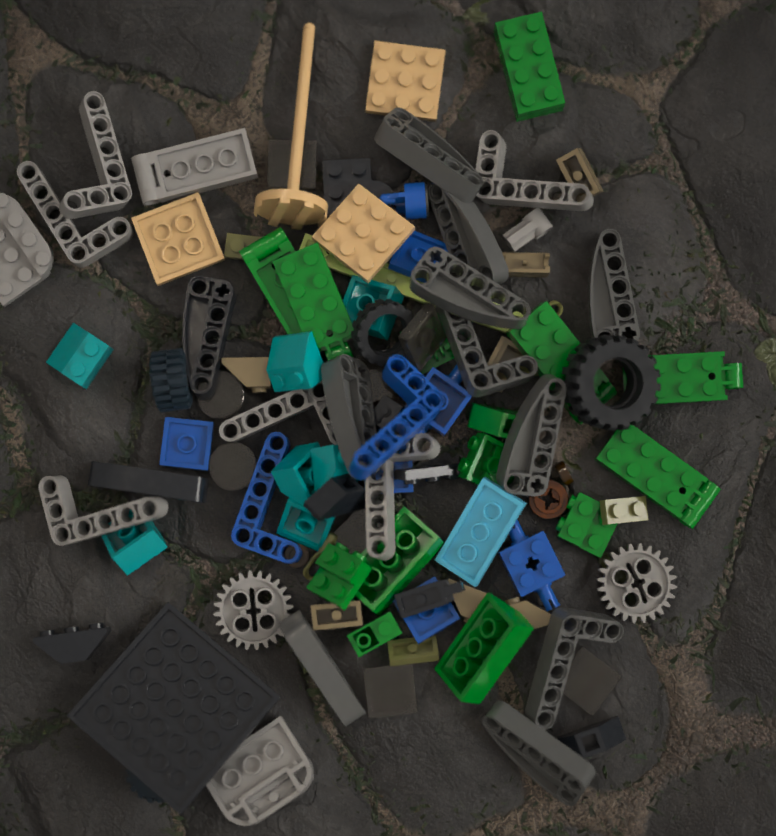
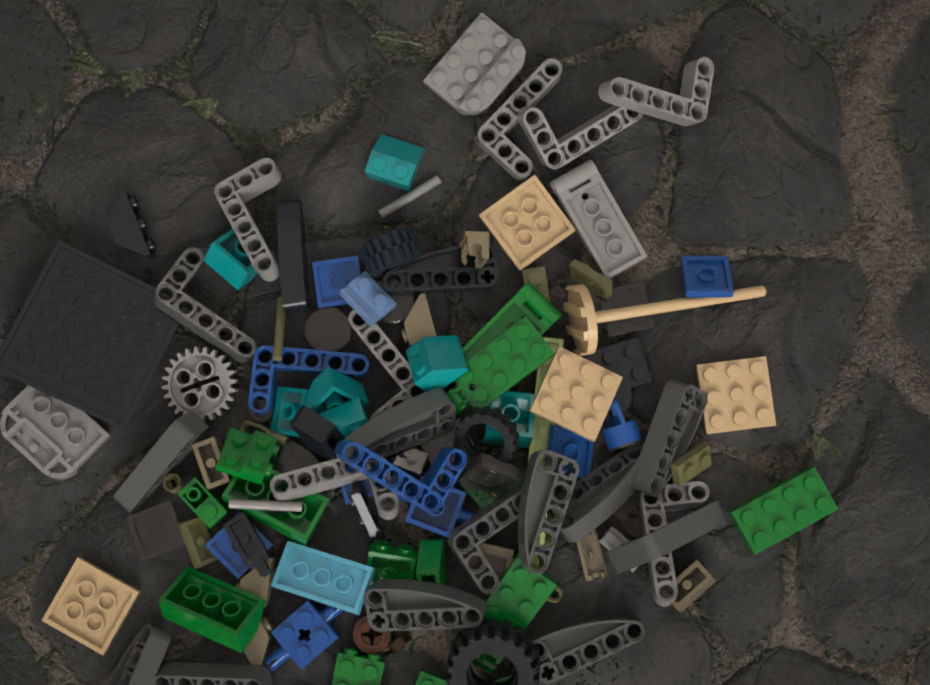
camera: 80 degrees right, 0 degrees up
none -> tan plate [41,557,141,655]
none -> dark grey beam [153,247,256,363]
none -> olive hinge [163,473,184,493]
none -> light grey bar [229,499,302,512]
none -> olive bar [273,296,286,361]
none -> medium blue plate [339,271,397,327]
none -> light grey bar [378,175,442,218]
none -> dark tan hinge [459,231,489,268]
none -> olive plate [569,259,613,301]
none -> light grey beam [598,57,714,126]
none -> dark grey beam [606,500,728,574]
none -> olive plate [671,443,712,487]
none -> blue plate [680,256,734,297]

